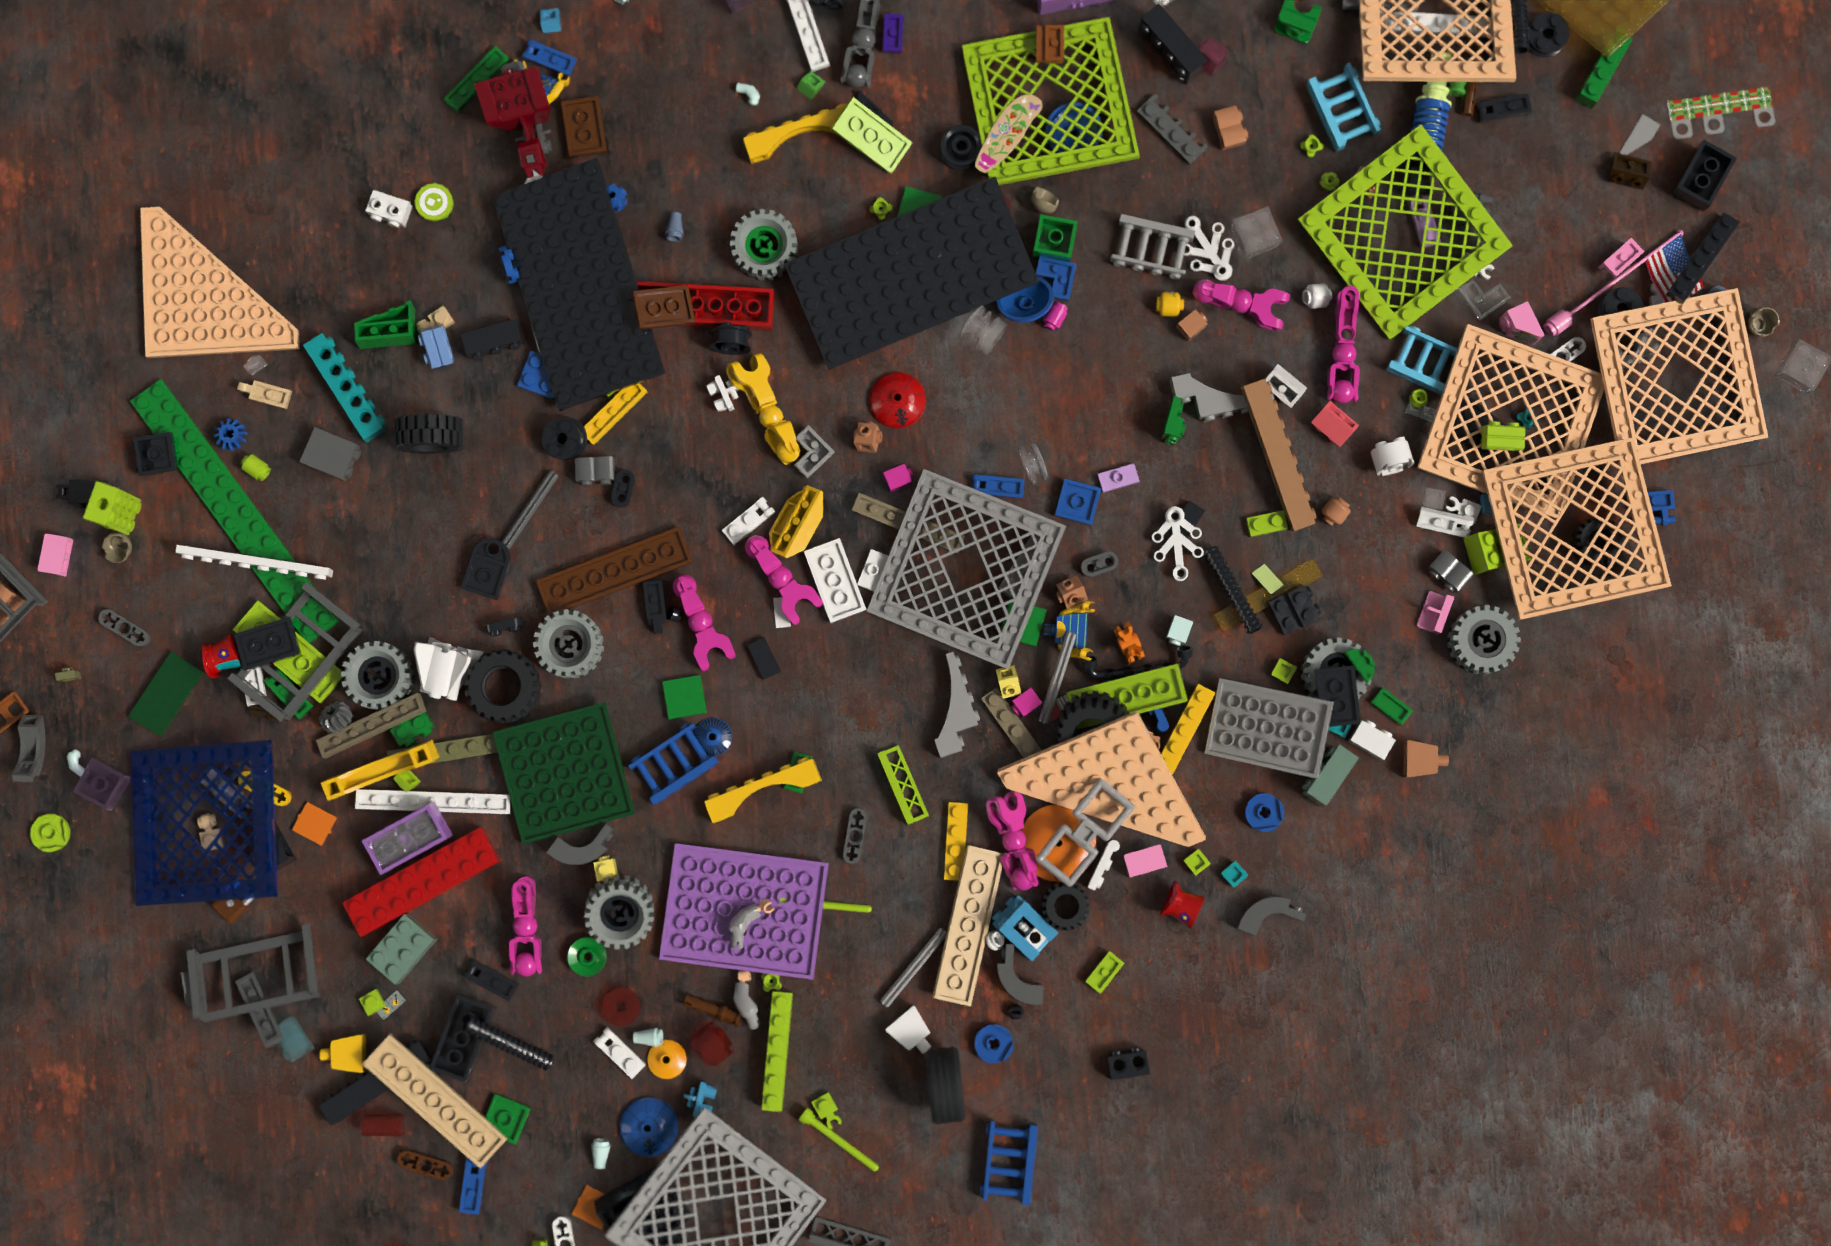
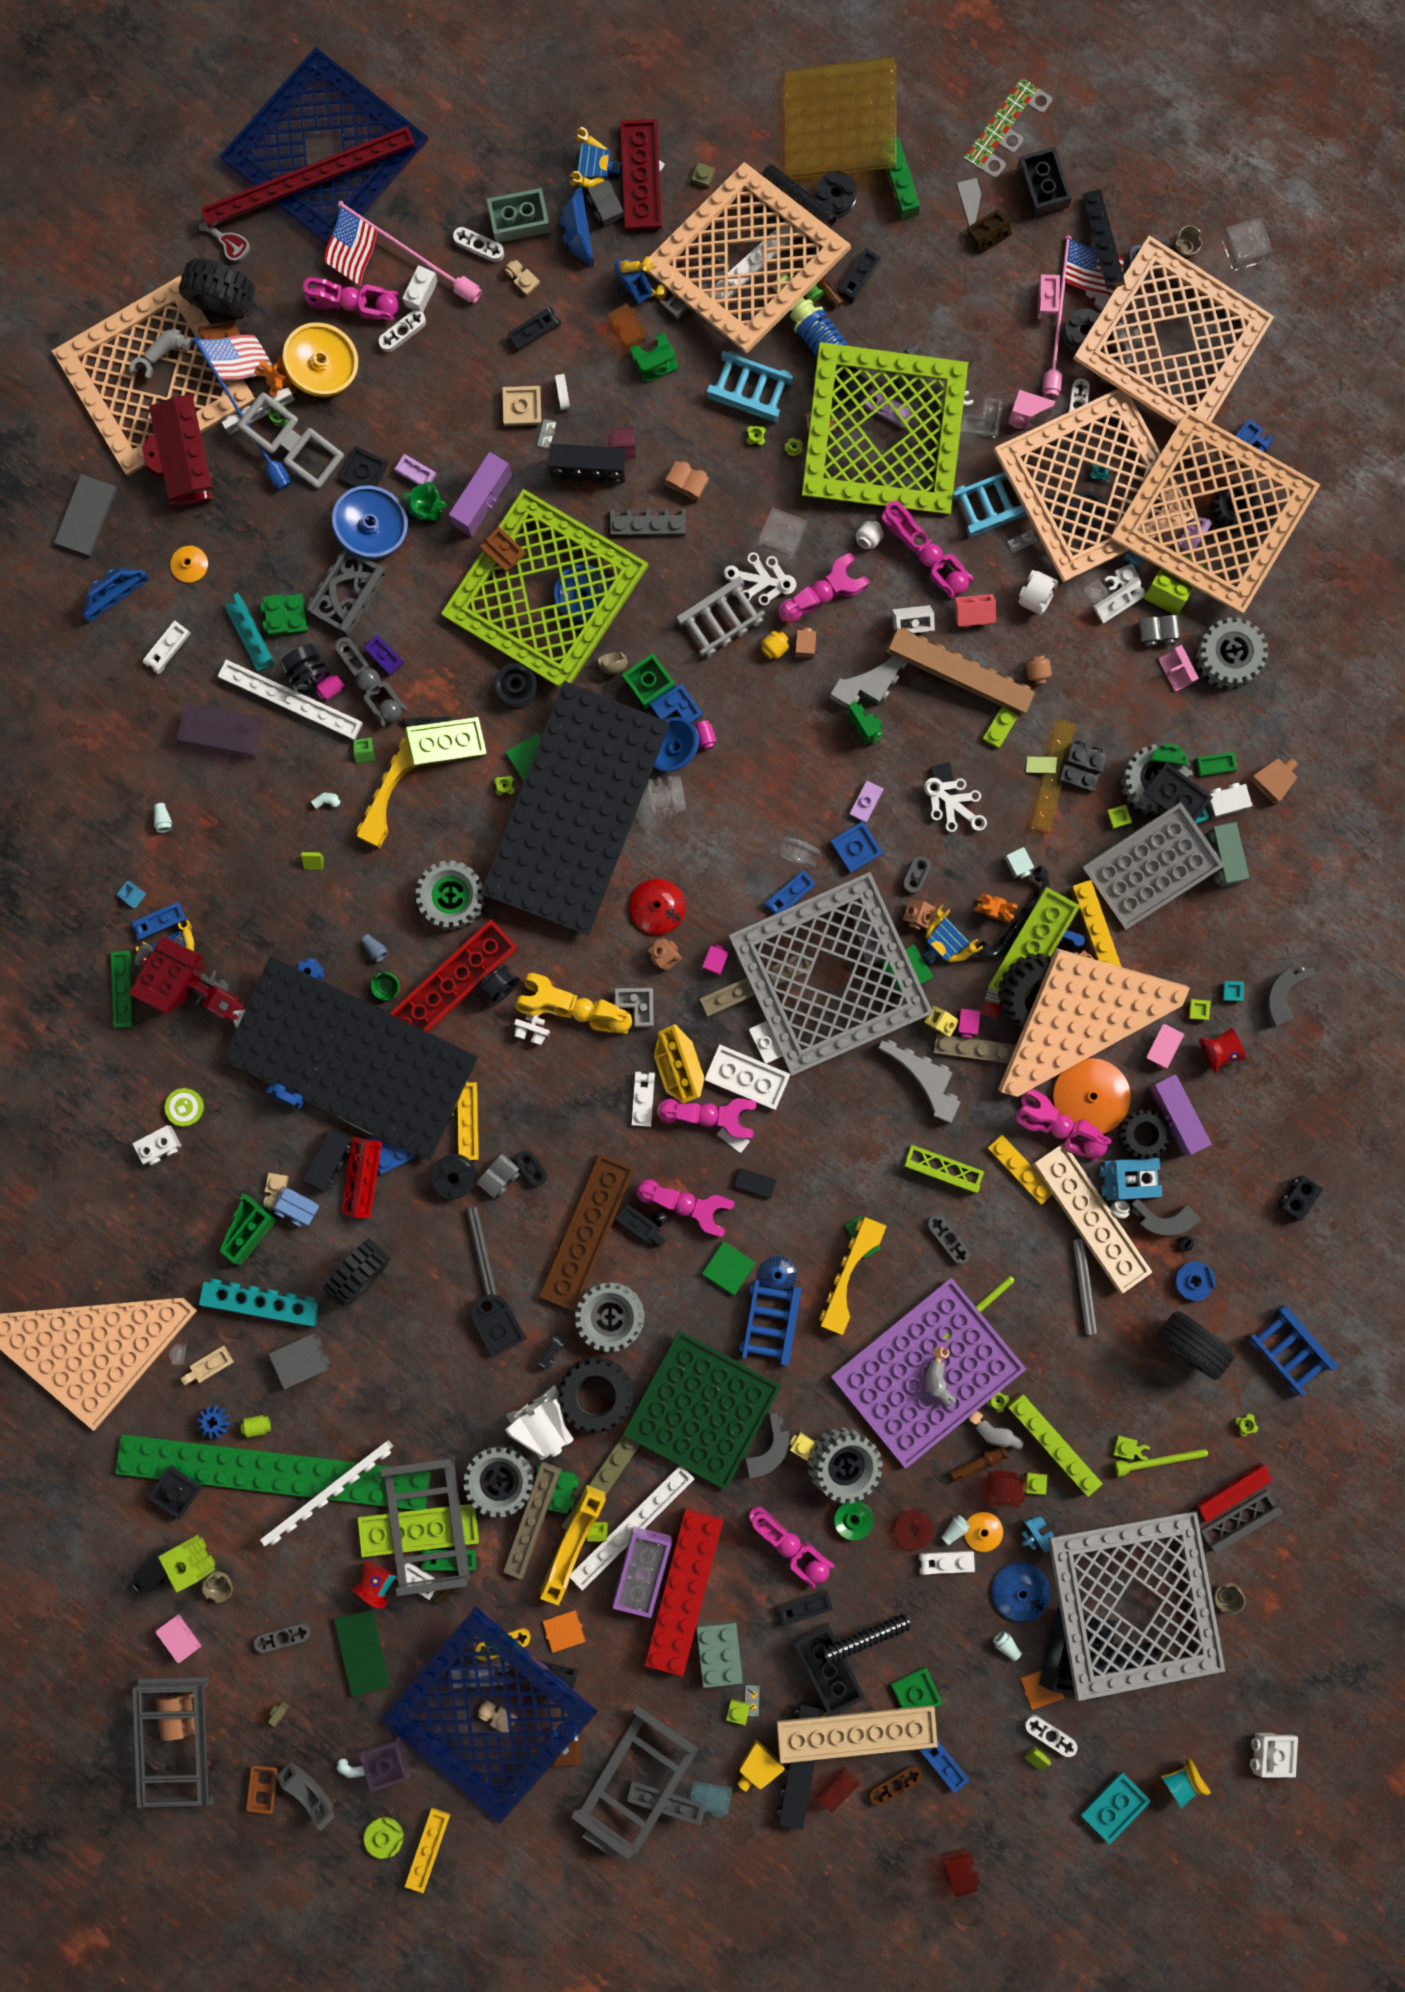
camera: 40 degrees left, 0 degrees up
black plate [234,617,301,671] -> none
dark grey gear [318,701,353,734] -> none
reddish brown plate [561,96,607,158] -> none
reddish brown plate [631,285,695,330] -> none
white torso [885,1005,932,1054] -> none
tan sticker [975,95,1042,173] -> none
light grey bar [1036,779,1135,887] -> none
light grey axle [1039,631,1076,724] -> none
lime plate [1085,951,1124,994] -> none
white plate [1087,840,1120,891] -> none
black piece [1203,546,1263,634] -> none
blue plate [1245,793,1284,832] -> none
lime plate [1409,389,1428,408] -> none
lime brick [1481,421,1525,451] -> none
none -> lime slope [301,852,324,870]
none -> dark pink brick [315,673,345,701]
none -> red fence [341,1137,382,1218]
none -> green hair [371,972,400,1001]
none -> yellow plate [405,1808,451,1893]
none -> lime plate [1026,1473,1047,1495]
none -> medium lavender brick [1148,1074,1212,1156]
none -> lavender plate [1177,517,1212,552]
none -> red fence [1195,1463,1272,1522]
none -> lime plate [1235,1414,1258,1436]

